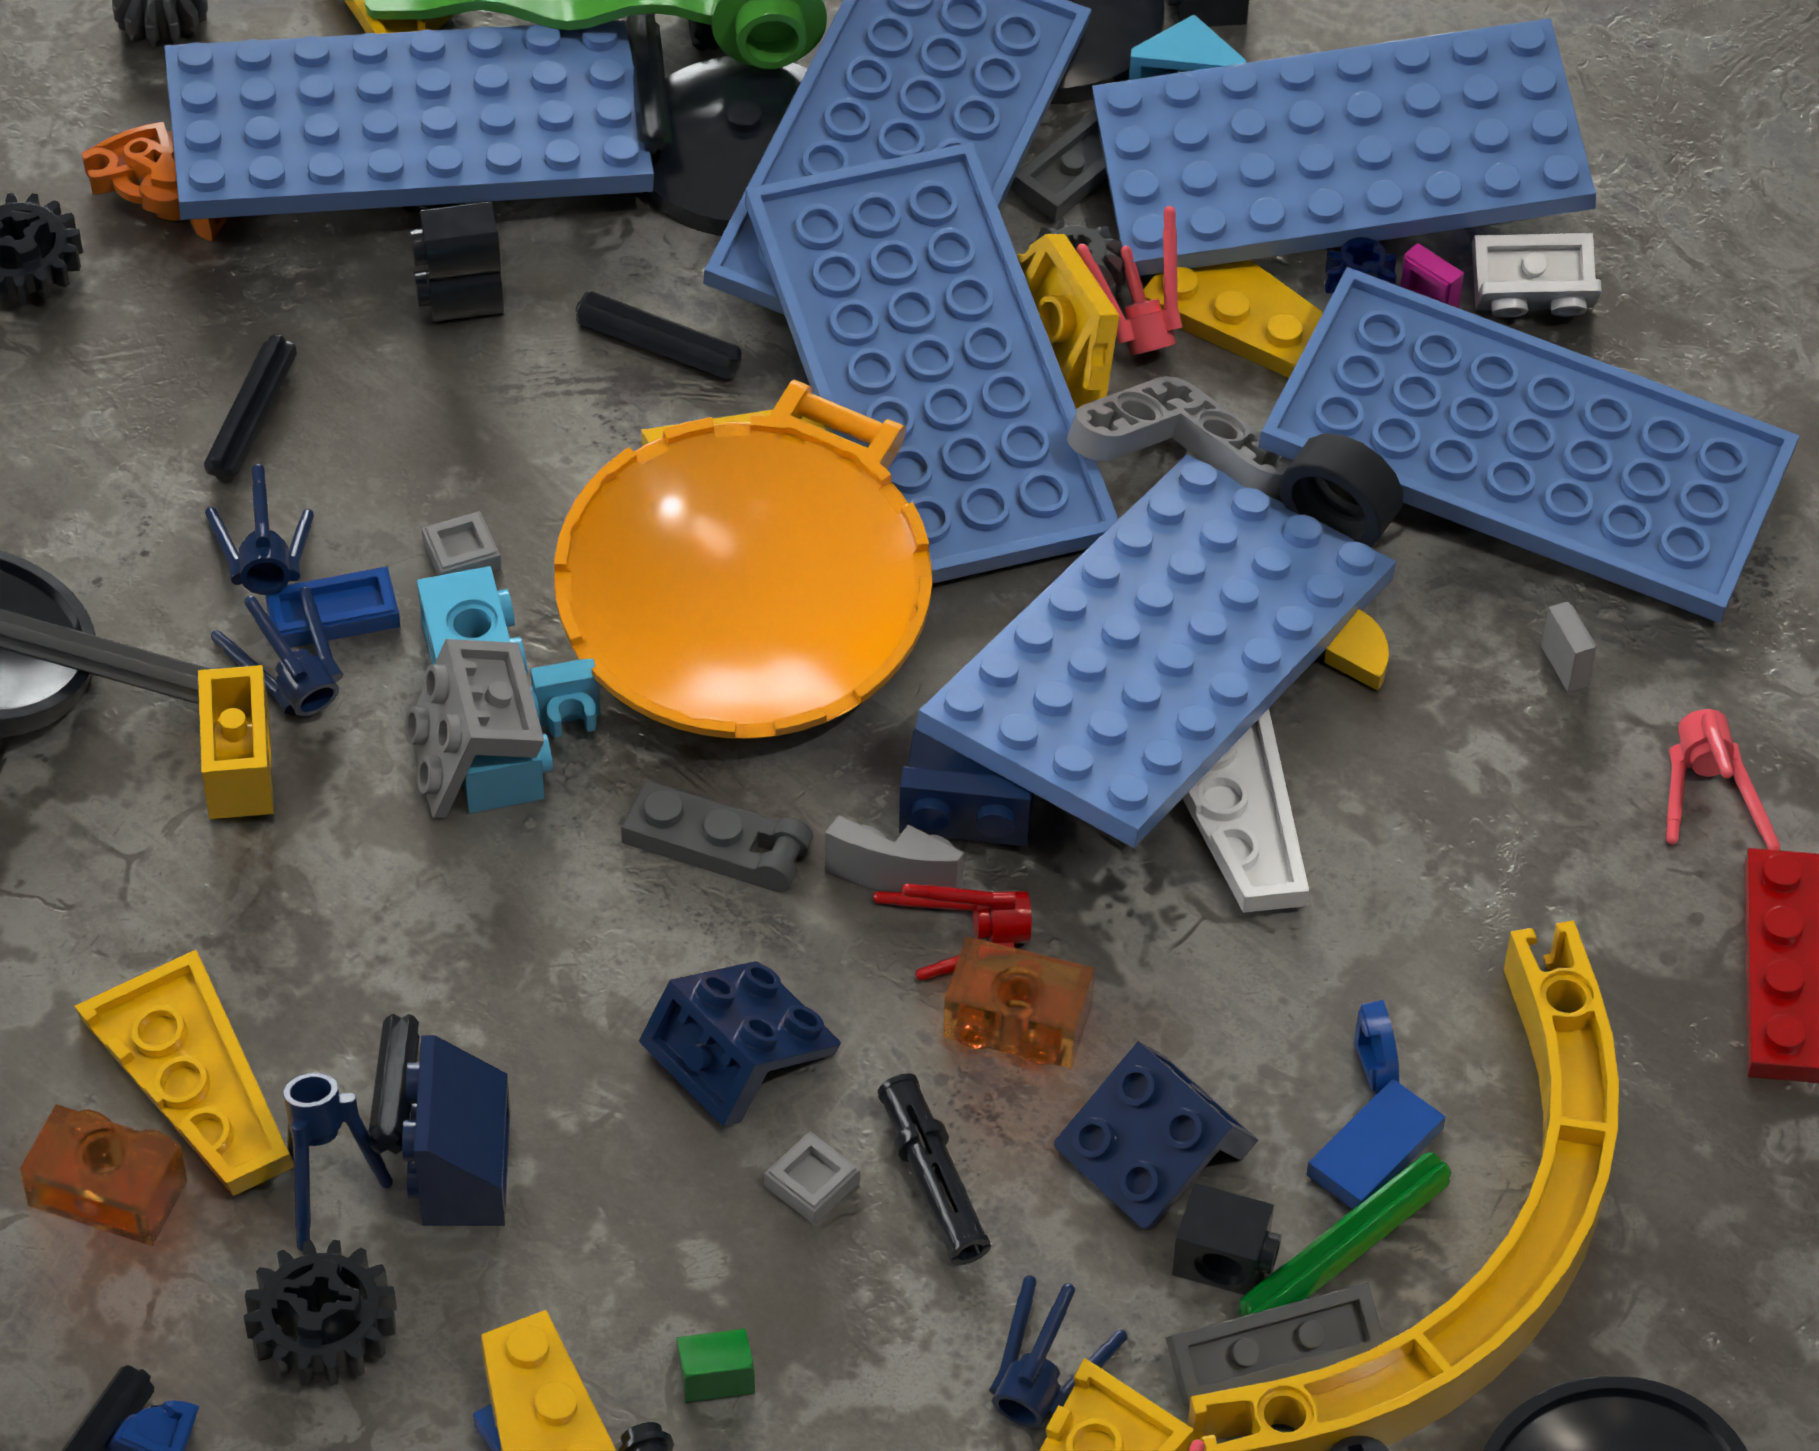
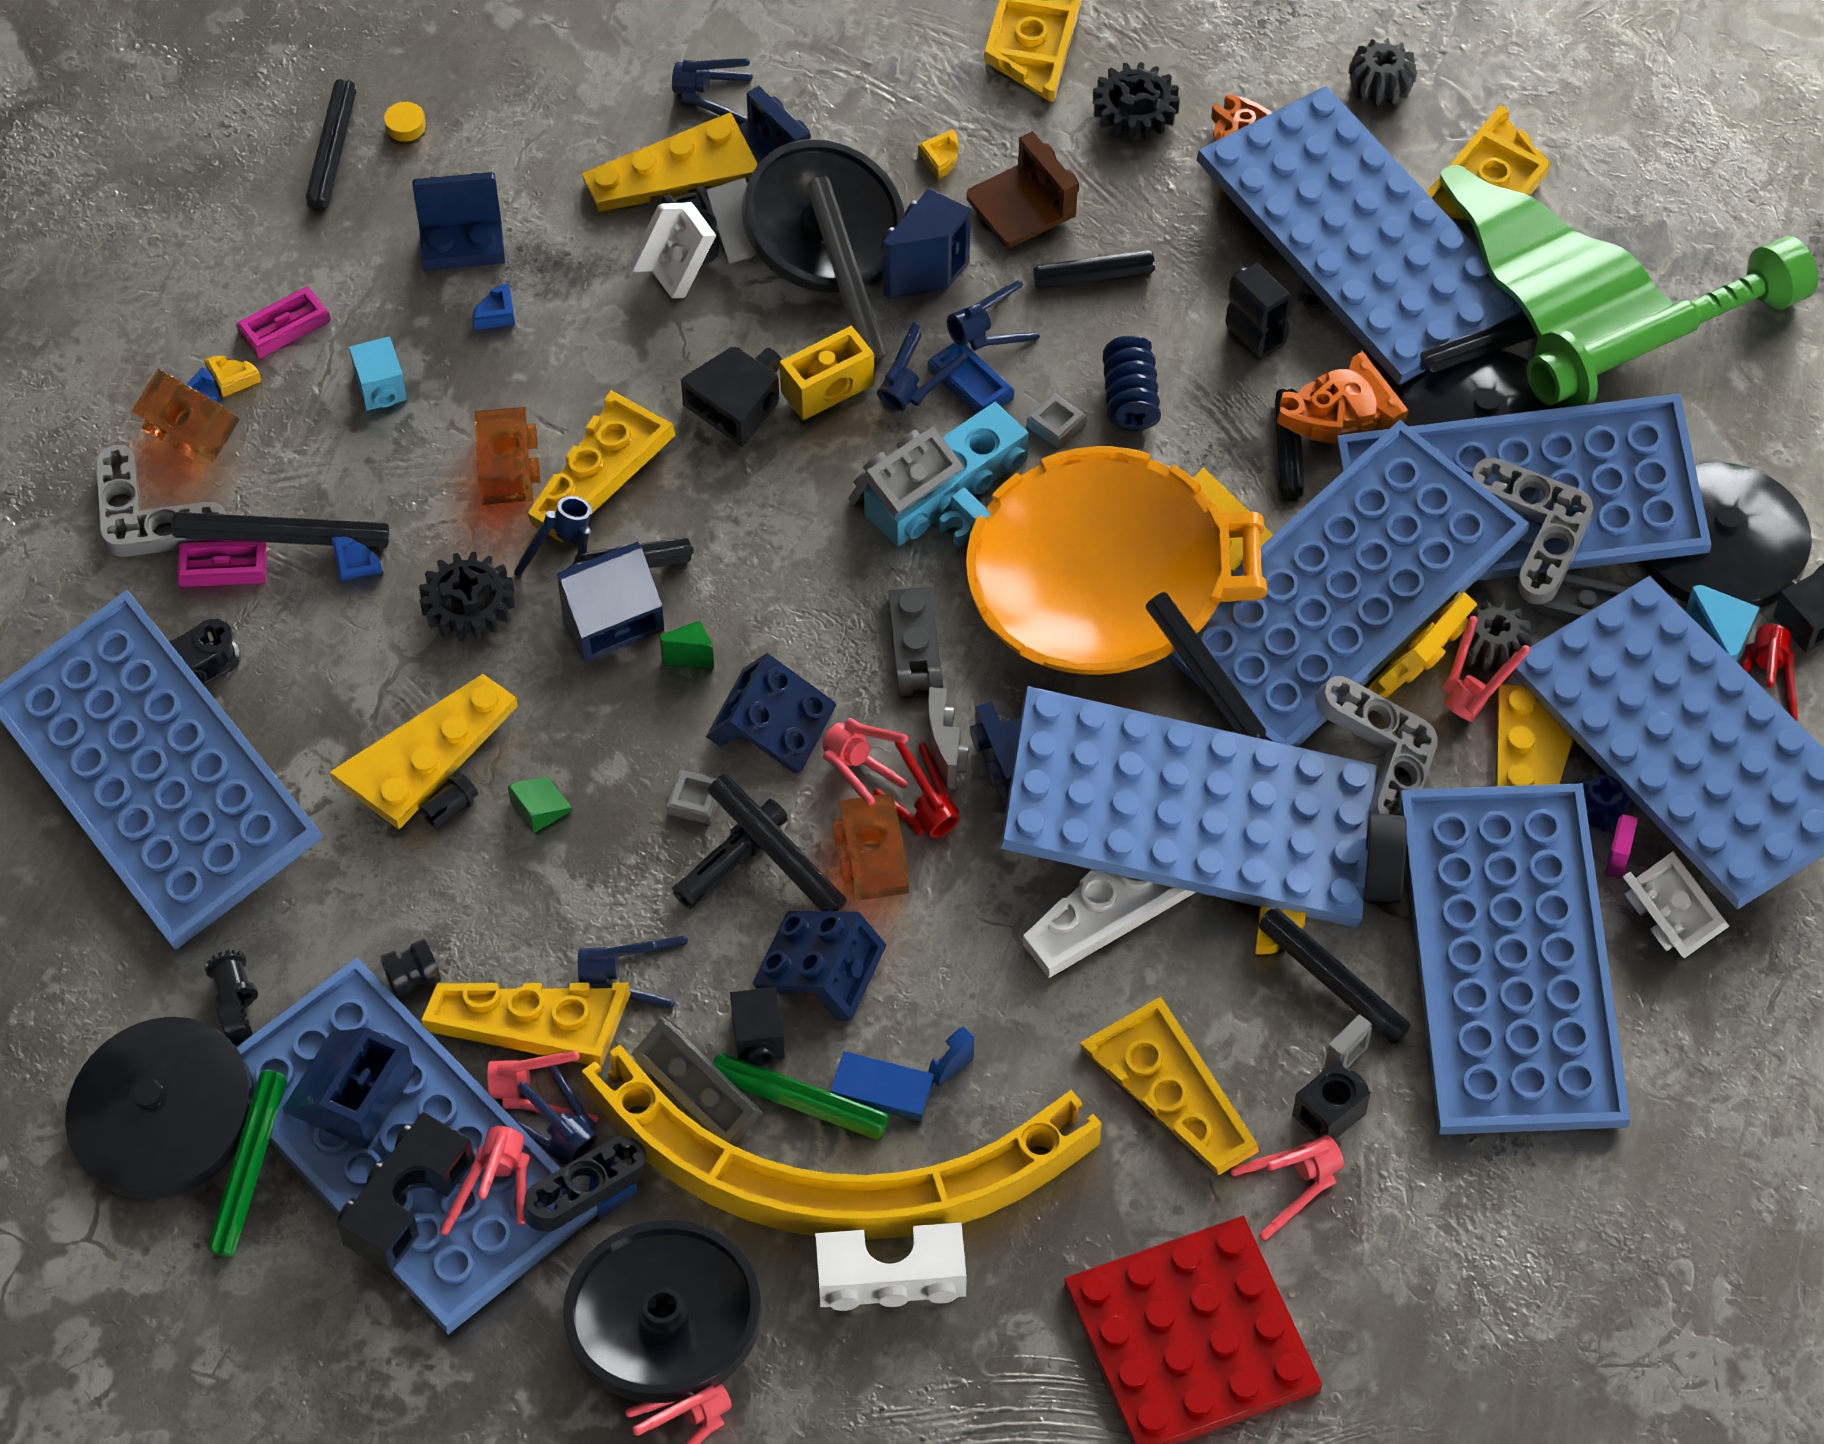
camera: 65 degrees right, 5 degrees up
none -> green slope [659,621,715,669]
none -> black torso [681,347,782,447]
none -> black axle [708,773,847,911]
none -> white arch [815,1223,967,1311]
none -> coral plant [823,718,908,805]
none -> dark blue slope [881,188,971,298]
none -> reddish brown bracket [967,131,1079,247]
none -> yellow wing [1080,996,1259,1175]
none -> dark blue piece [1102,335,1161,431]
none -> black axle [1145,592,1267,739]
none -> black axle [1258,907,1411,1044]
none -> orange piece [1277,352,1409,444]
none -> black brick [1292,1060,1371,1140]
none -> light grey beam [1472,457,1593,605]
none -> red plant [1740,624,1798,721]

